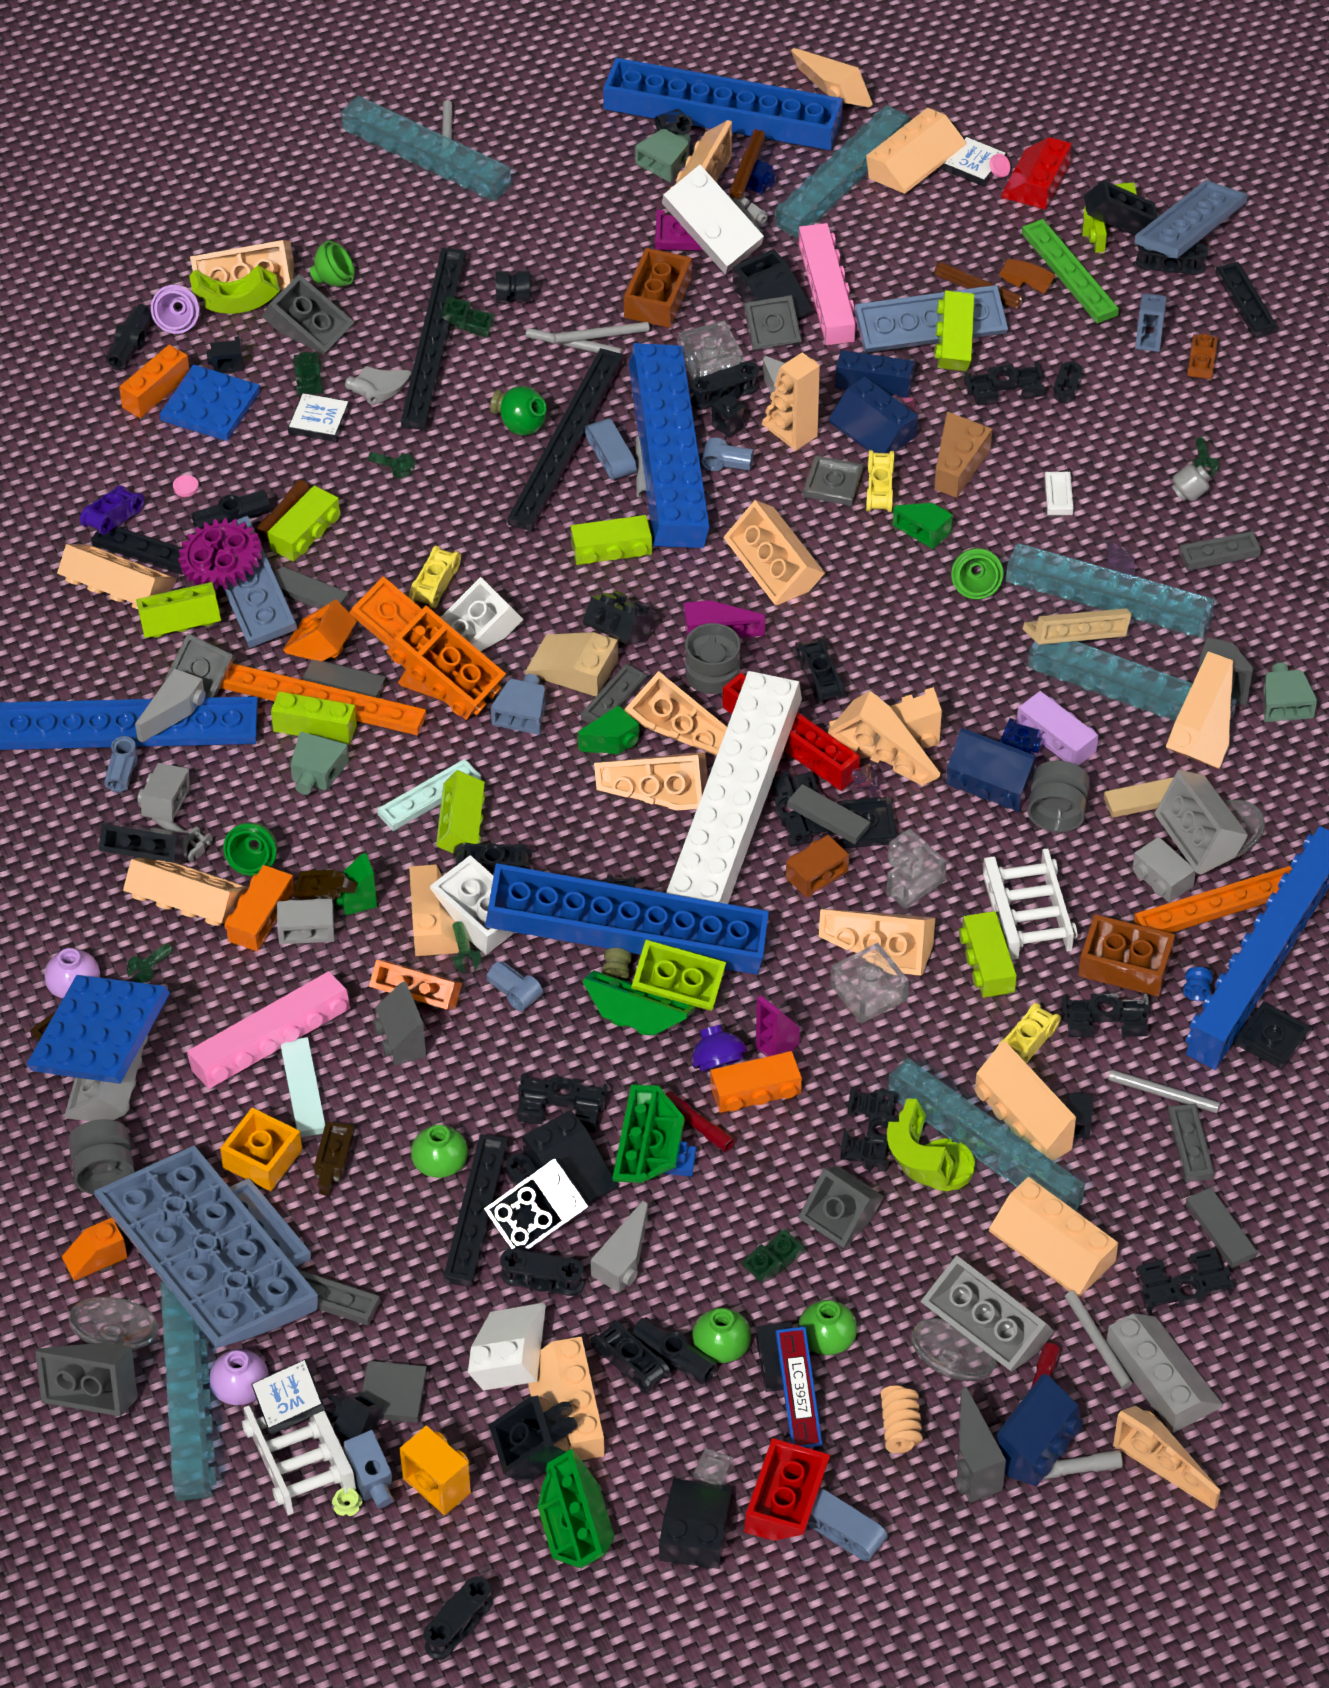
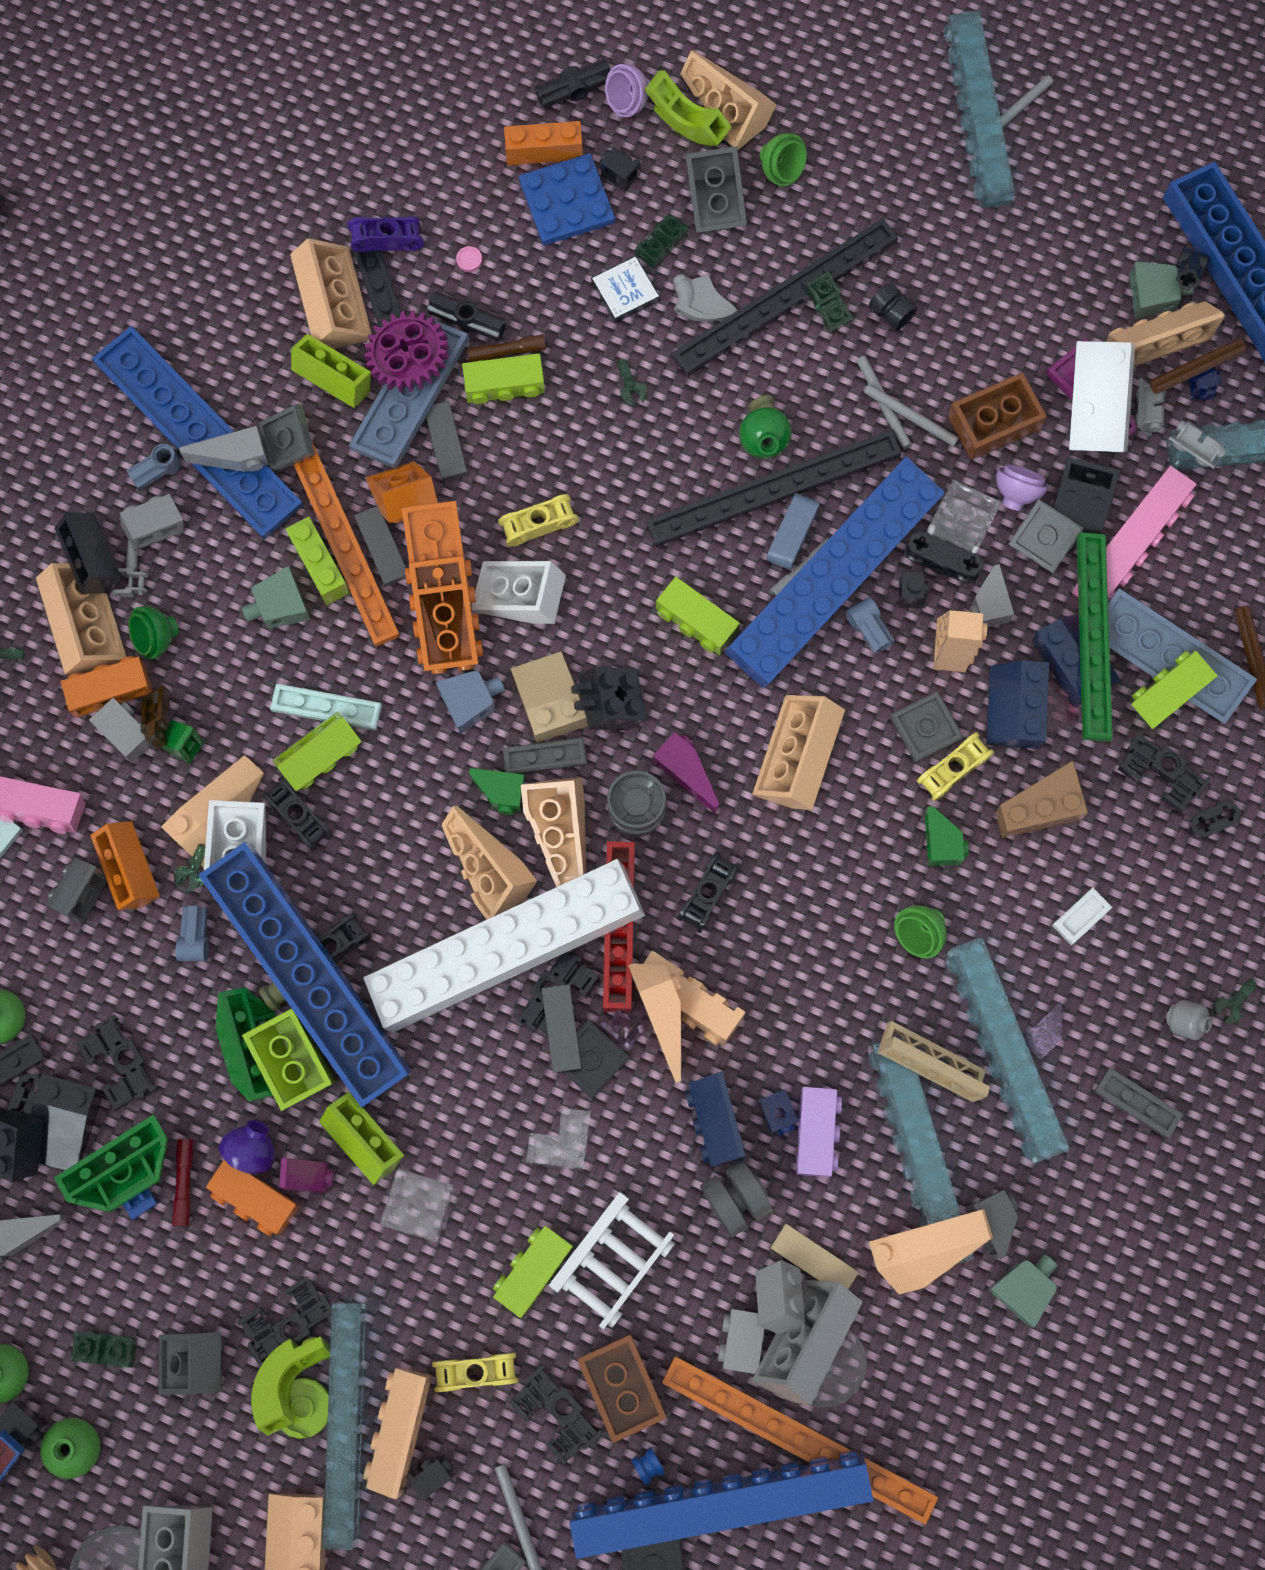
camera: 50 degrees right, 25 degrees up
dark orange brick [786,835,849,898] -> none
light nougat wedge [819,909,935,975] -> none
none -> lime brick [319,1092,404,1185]
none -> light grey brick [755,1260,805,1334]
none -> lavender piece [996,464,1049,511]
none -> green tile [1077,532,1113,742]
none -> light grey hinge [1169,420,1227,469]

